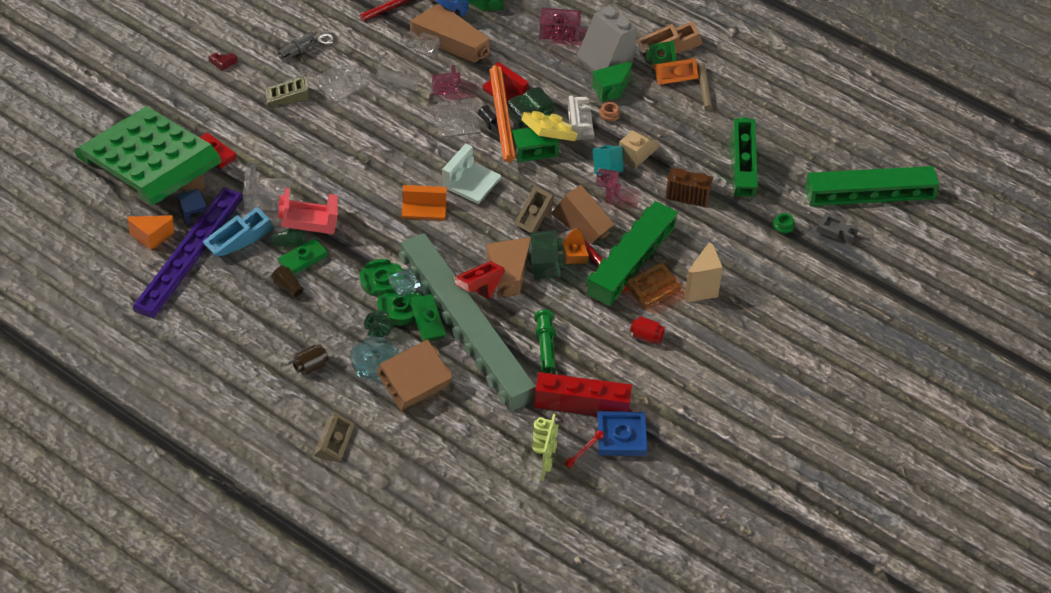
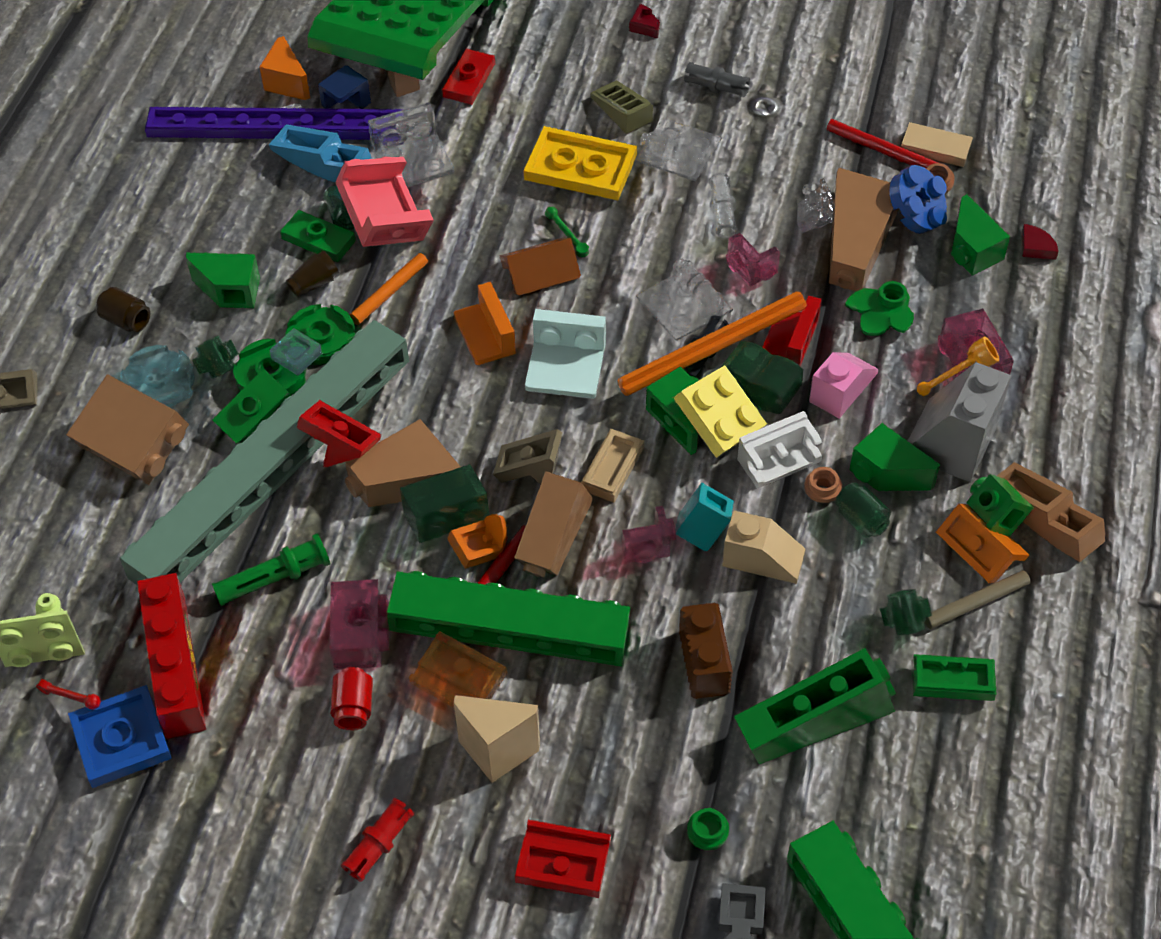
camera: 70 degrees right, 5 degrees up
dark brown cone [271,265,304,298] -> none
none -> green slope [186,252,260,308]
none -> dark brown cone [286,251,339,297]
none -> clear pink brick [330,579,389,670]
none -> red pin [341,798,414,882]
none -> orange bar [349,253,428,325]
none -> dark orange panel [499,237,581,295]
none -> red plate [515,819,611,898]
none -> yellow plate [523,126,637,201]
none -> green hinge [545,207,589,257]
none -> tan tile [581,429,644,503]
none -> bright pink slope [809,352,878,419]
none -> clear green brick [835,482,891,538]
none -> green plate [845,281,914,336]
none -> clear green gear [880,589,932,635]
none -> green plate [912,654,997,701]
none -> light orange hinge [916,336,1000,396]

